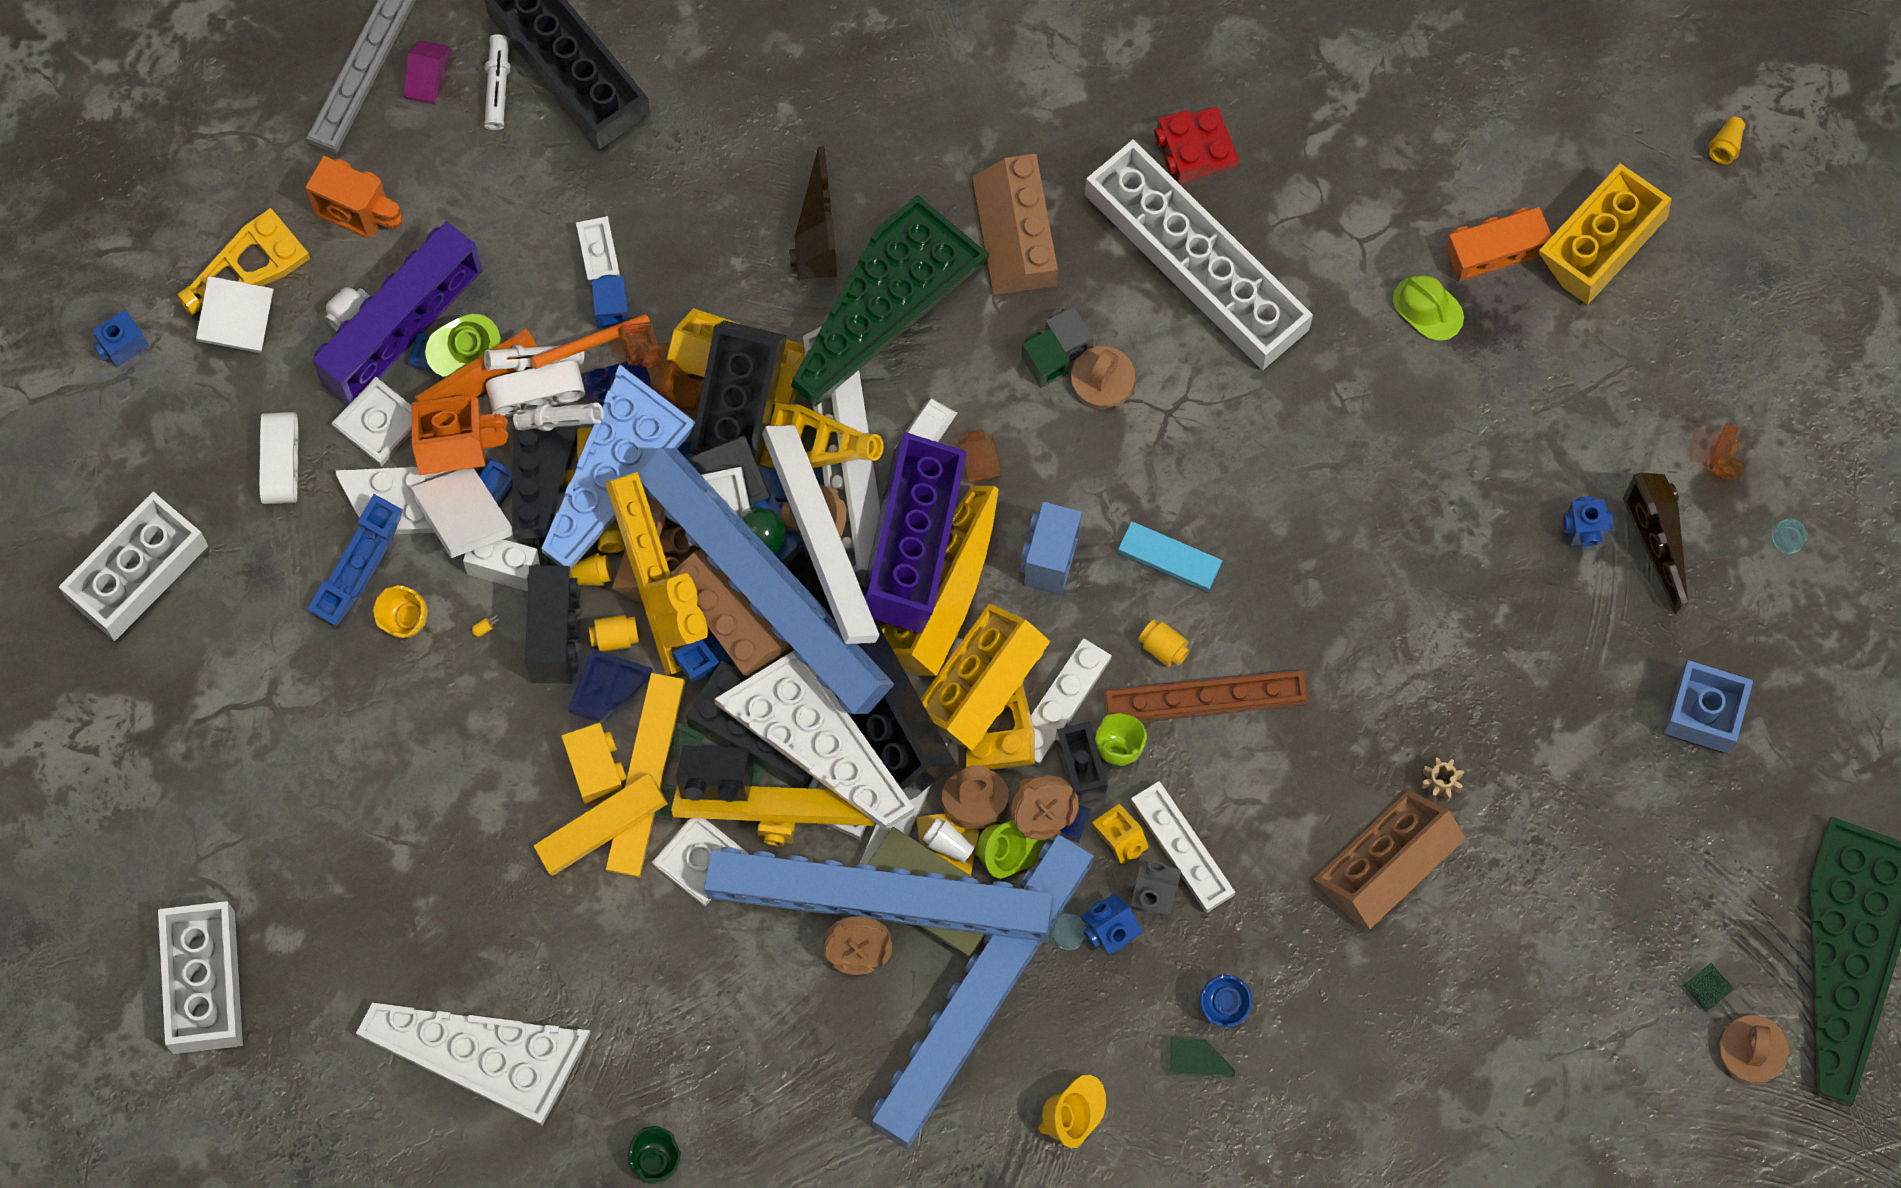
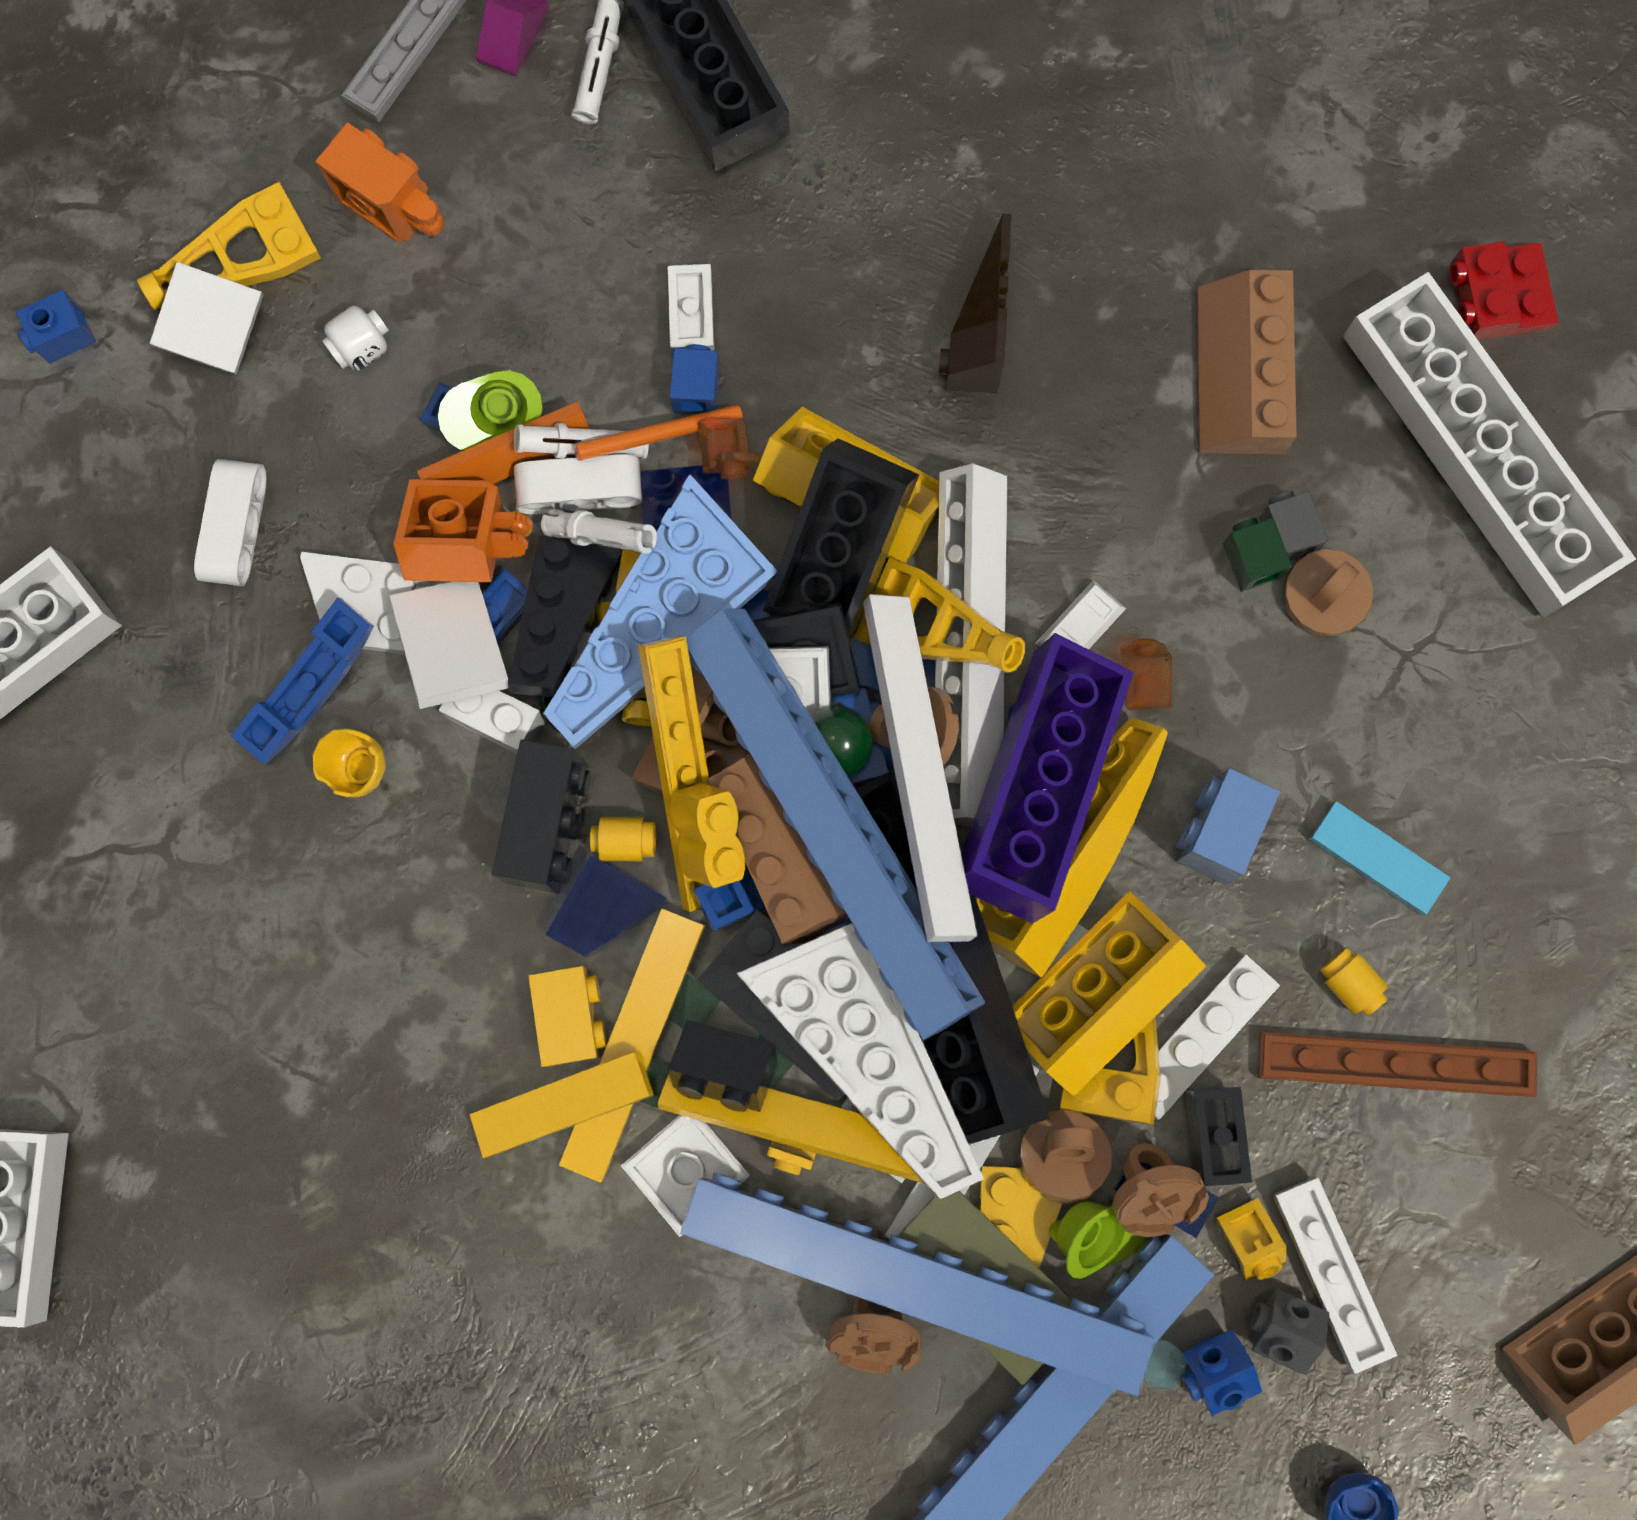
camera: 15 degrees right, 10 degrees up
dark purple brick [312,221,483,406] -> none
white tile [331,377,412,467] -> none
white wing [356,1003,591,1126] -> none
yellow piece [472,615,499,637] -> none
yellow cone [571,553,612,586] -> none
clear orange bracket [650,360,704,410] -> none
dark green wing [791,195,989,407] -> none
white cone [922,817,975,864] -> none
lime hair [1094,713,1147,766] -> none

